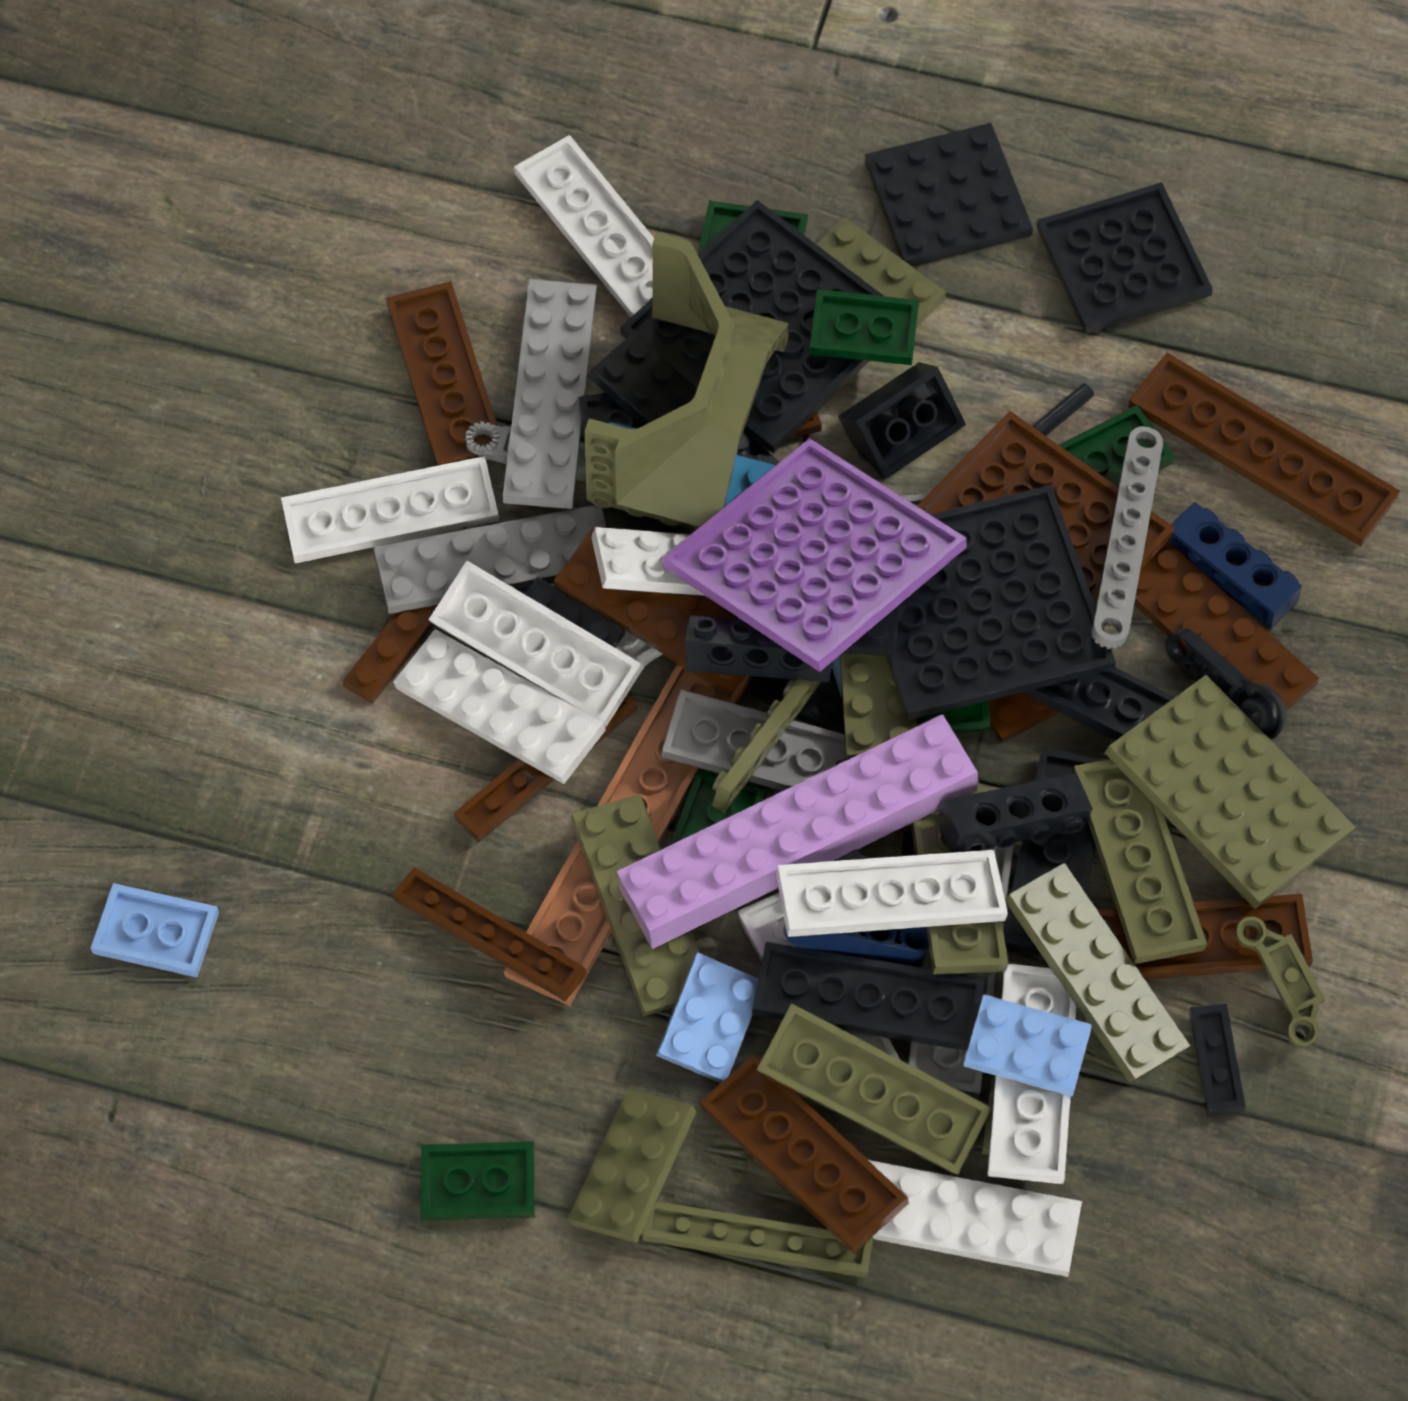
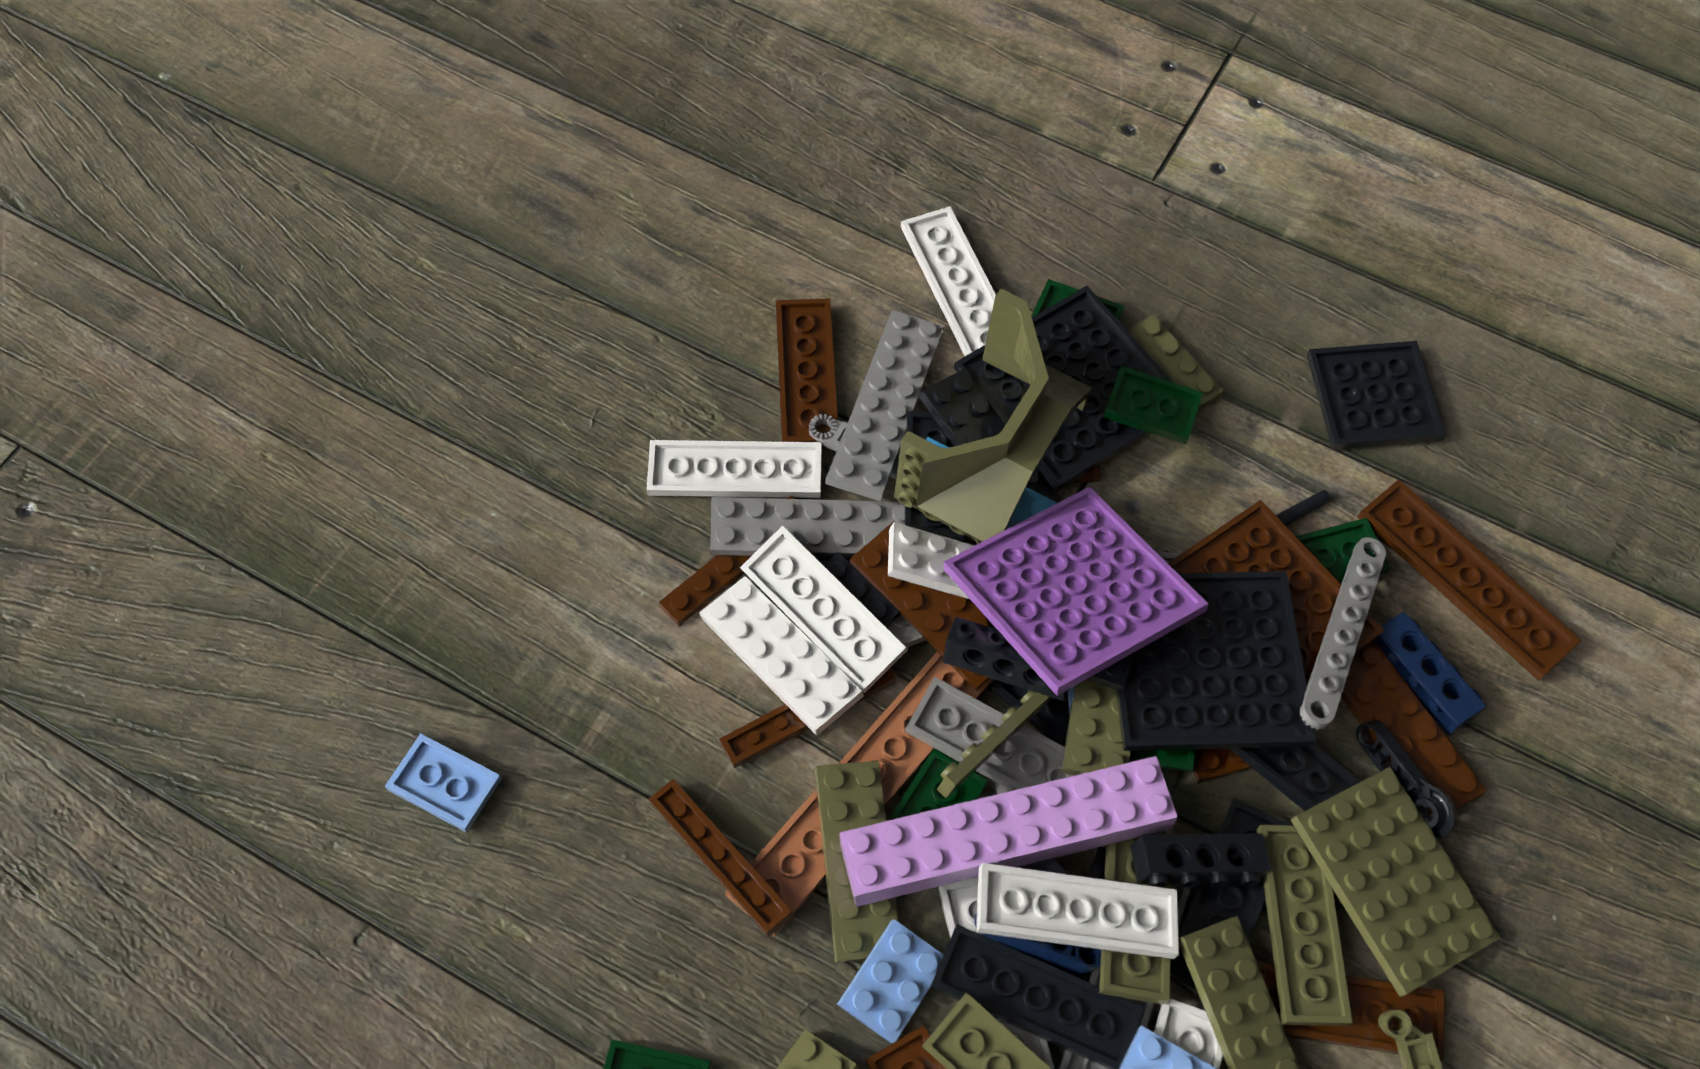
camera: 10 degrees right, 0 degrees up
black slope [838,362,966,479] -> none
black plate [865,123,1033,266] -> none

